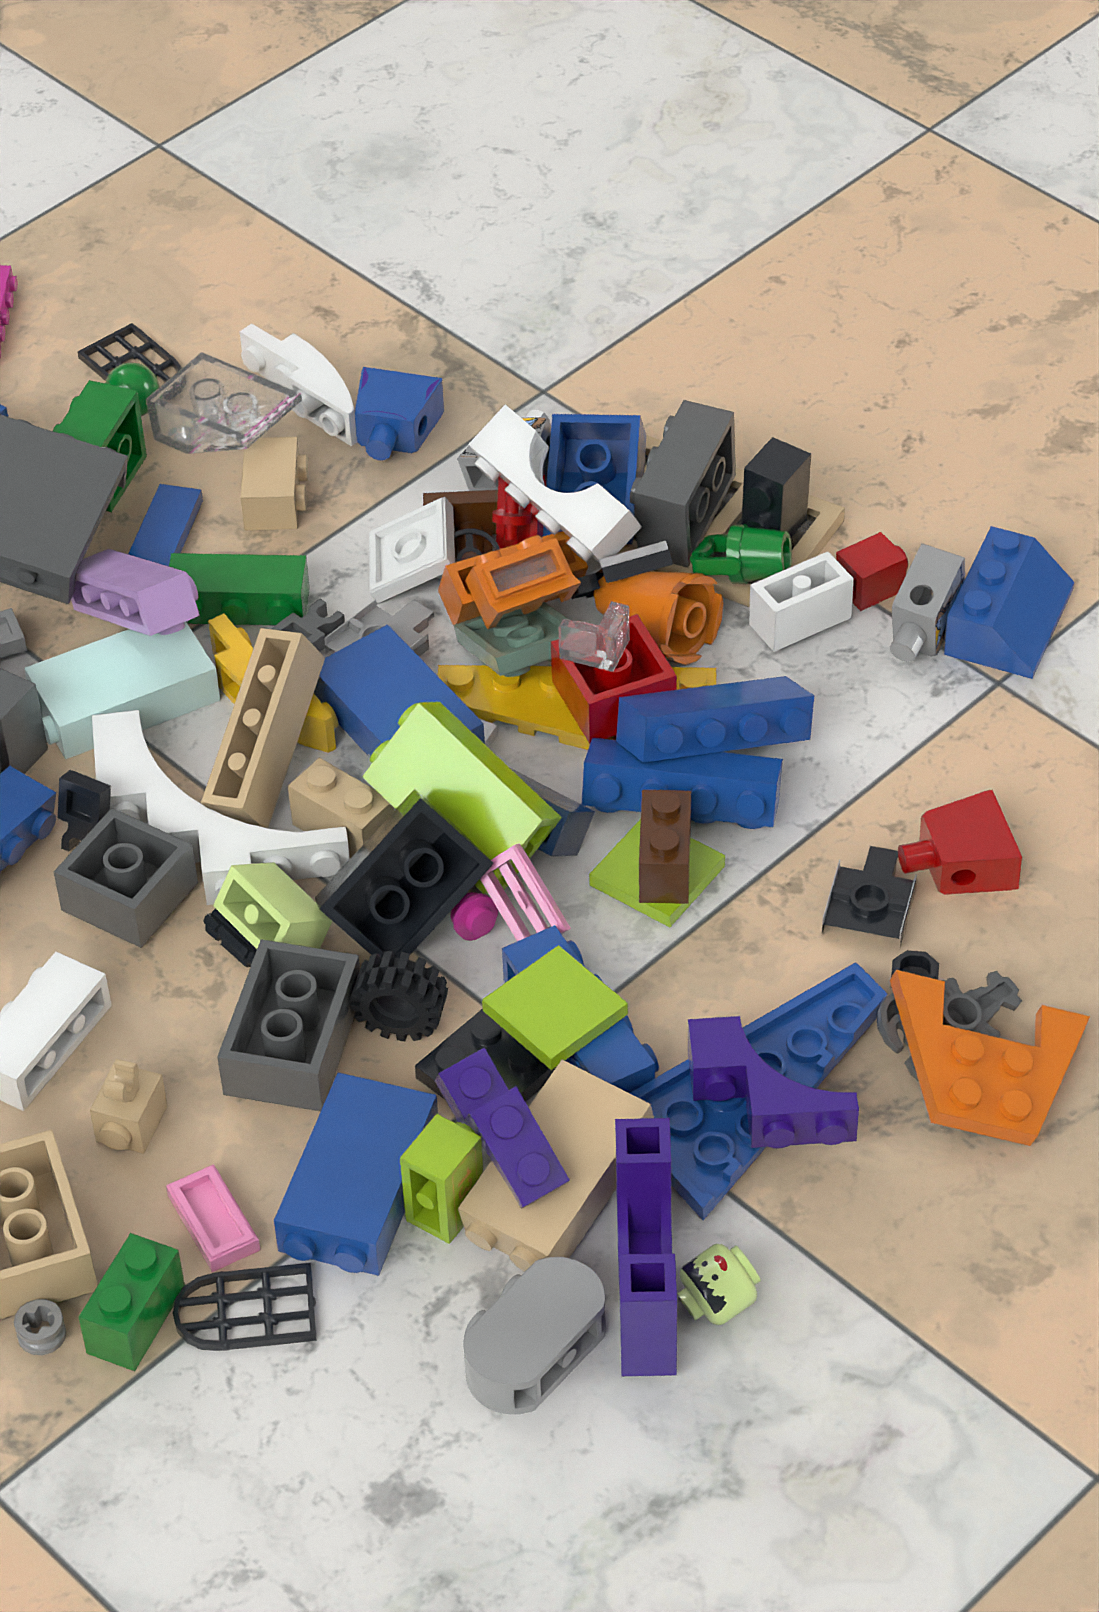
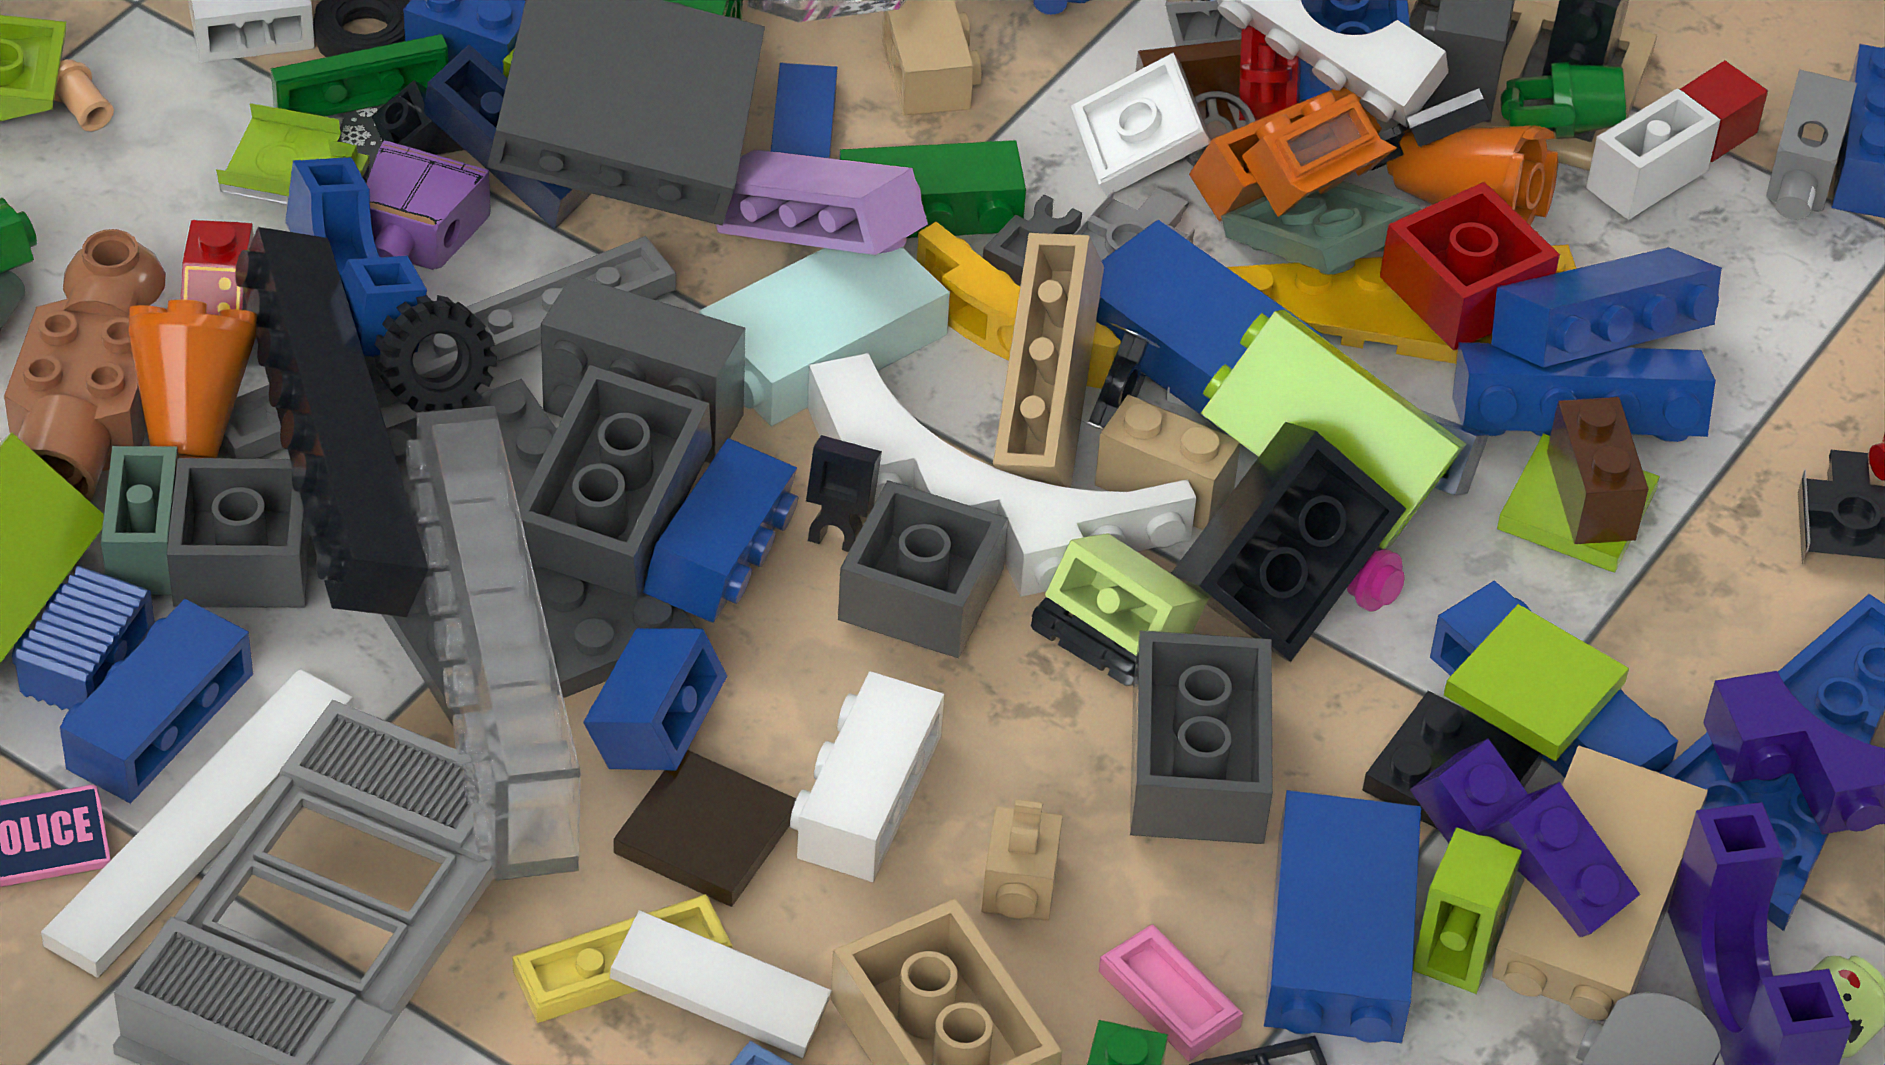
camera: 15 degrees left, 0 degrees up
black tyre [350,951,448,1042] -> none
bright pink tile [480,843,571,941] -> none
clear panel [559,601,630,672] -> none
none -> black piece [1071,322,1160,430]

